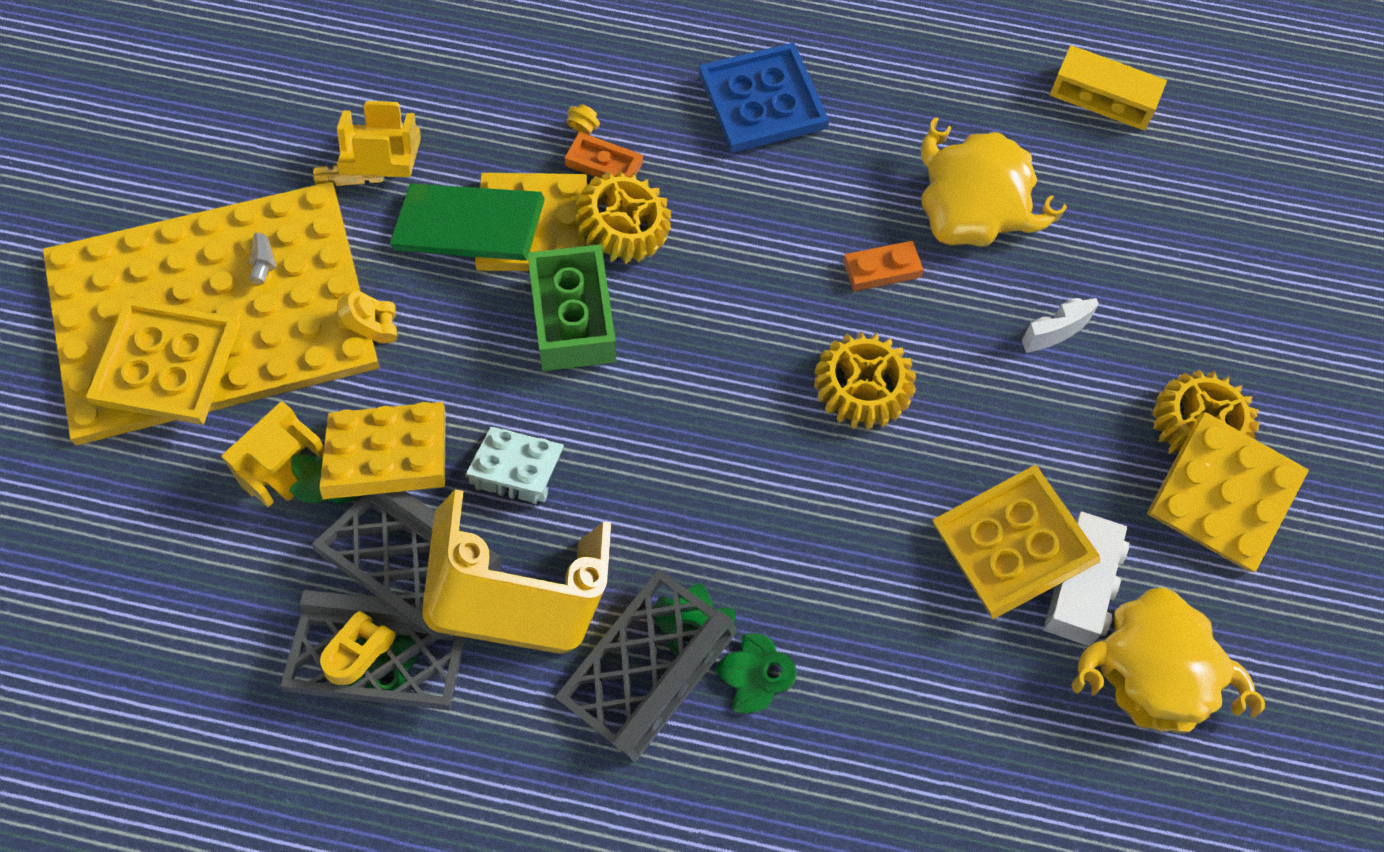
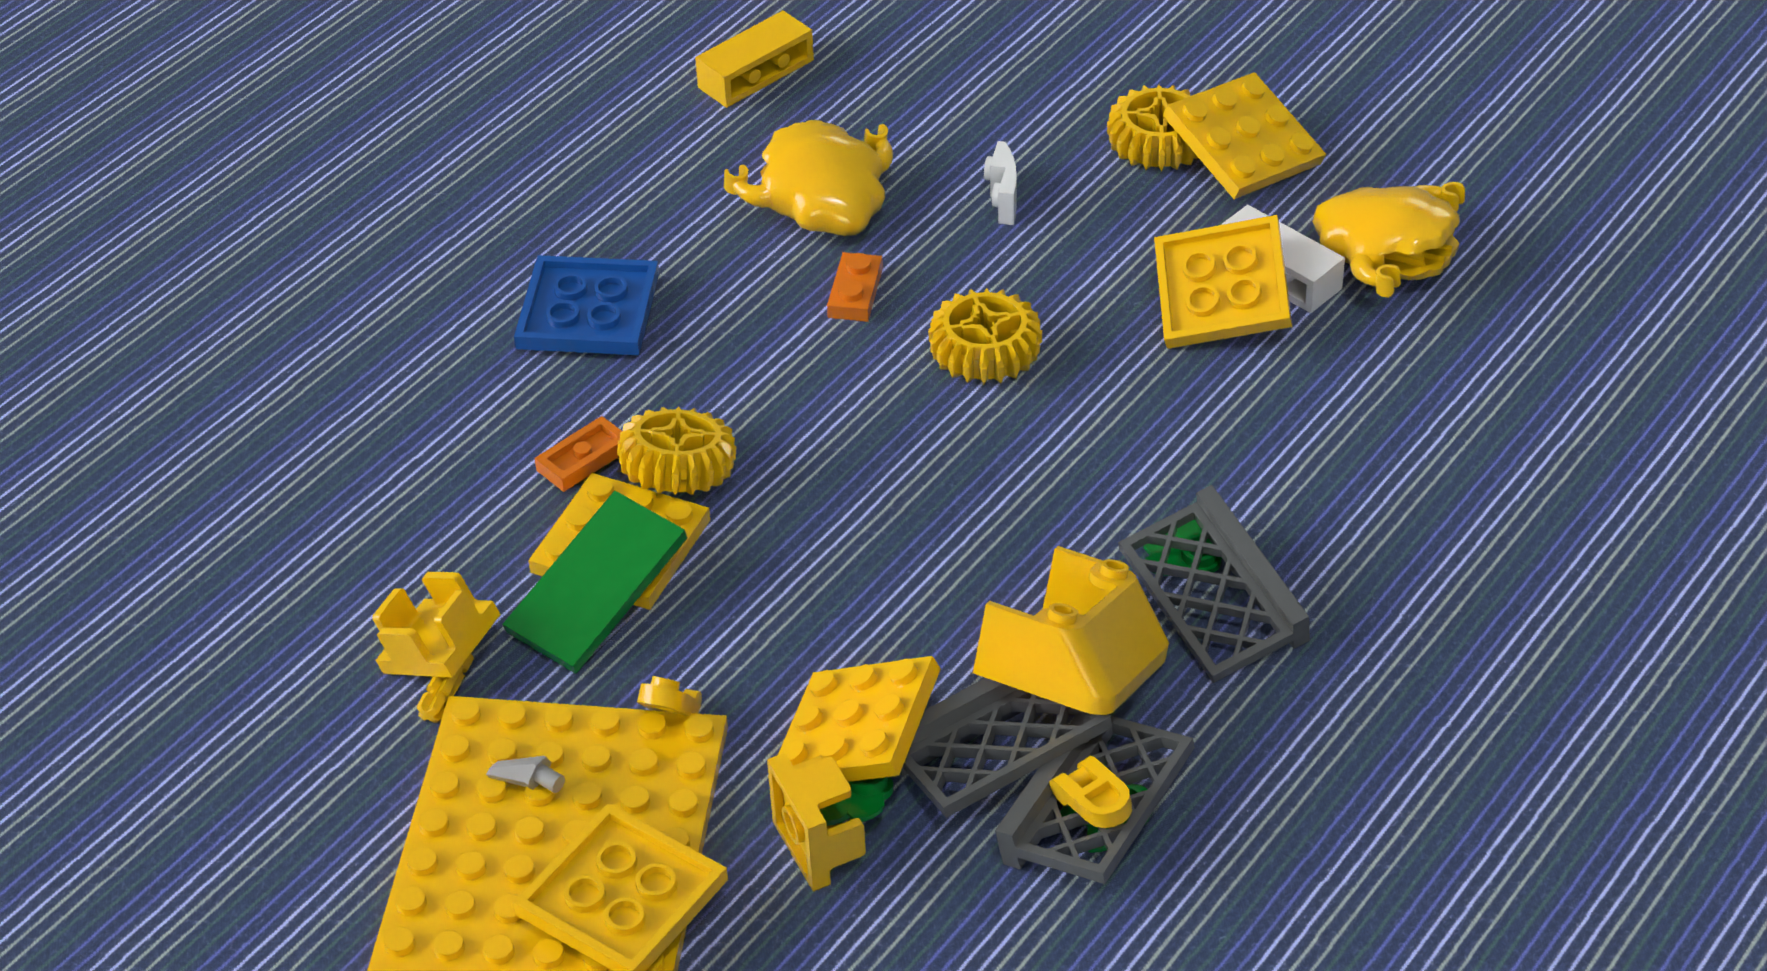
camera: 60 degrees left, 20 degrees down
light aqua hinge [466,427,564,504] -> none
bright green brick [527,244,616,371] -> none
yellow plate [566,104,600,135] -> none
green plate [715,633,797,714] -> none

